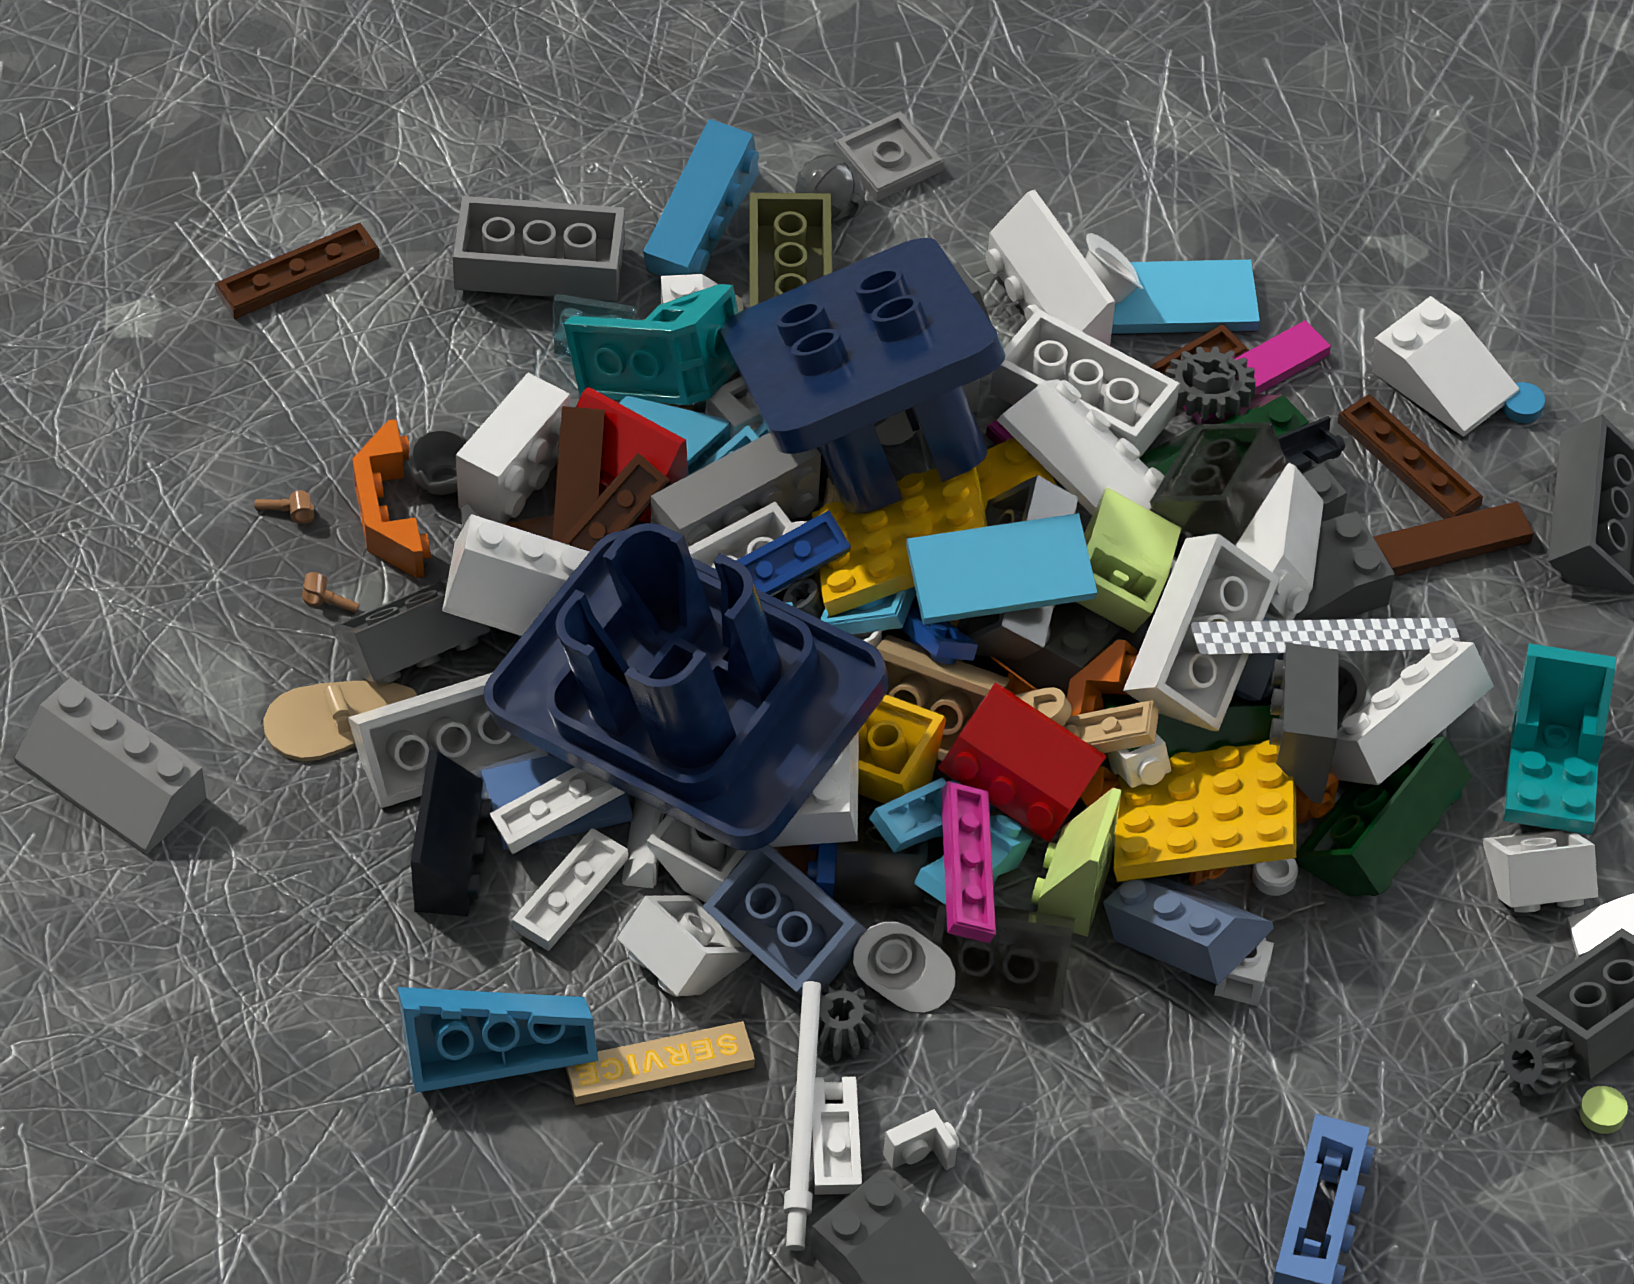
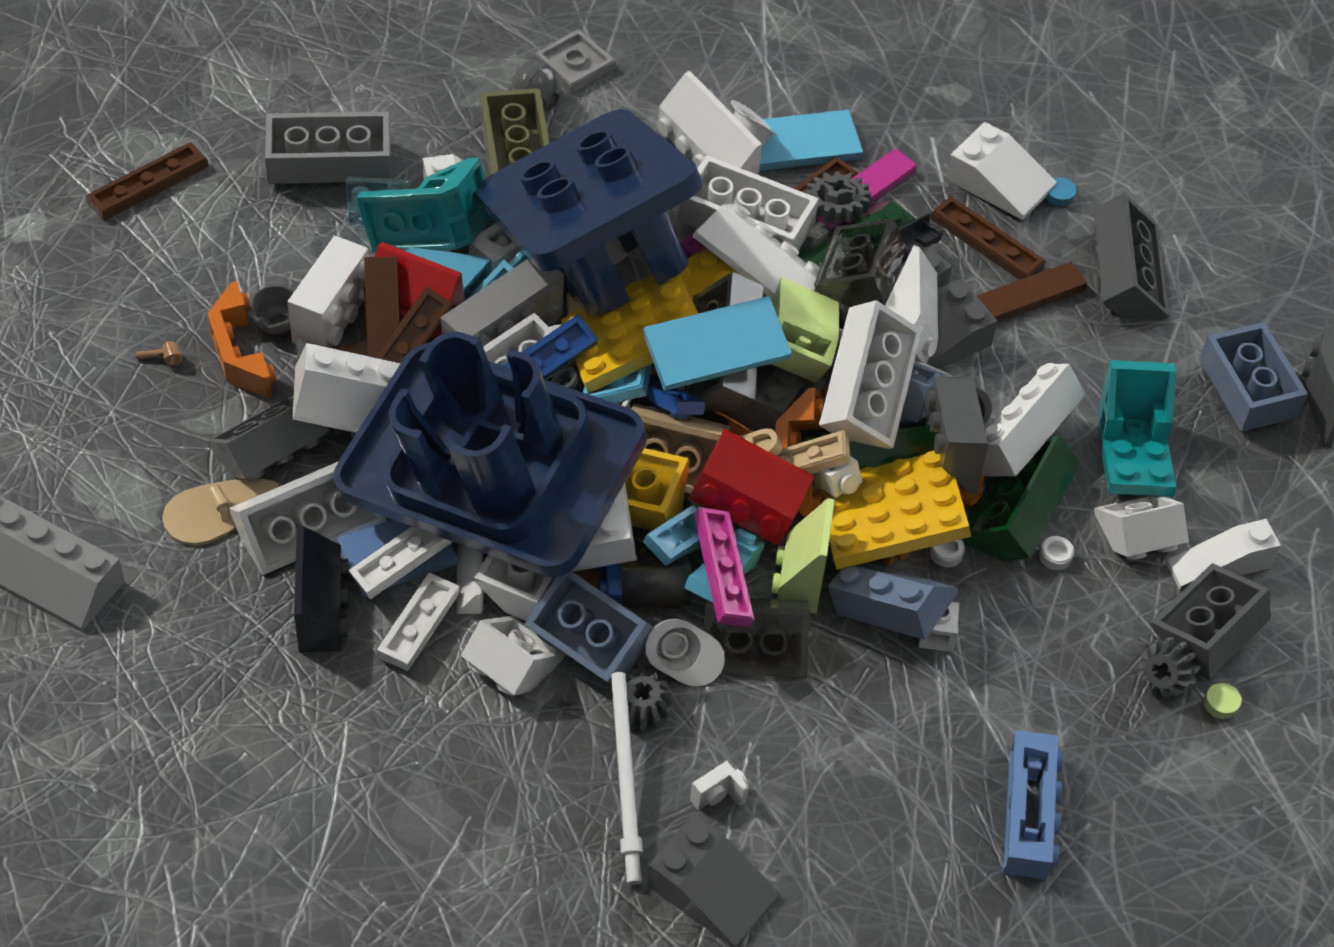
camera: 10 degrees left, 0 degrees up
medium nougat hand [302,572,360,614] -> none
dark azure wedge [397,987,598,1093] -> none
tan tile [565,1021,755,1105] -> none
dark azure wedge [643,119,760,276] -> none
white plate [812,1077,862,1195] -> none
sticker [1191,618,1461,655] -> none
none -> white tile [1039,536,1074,570]

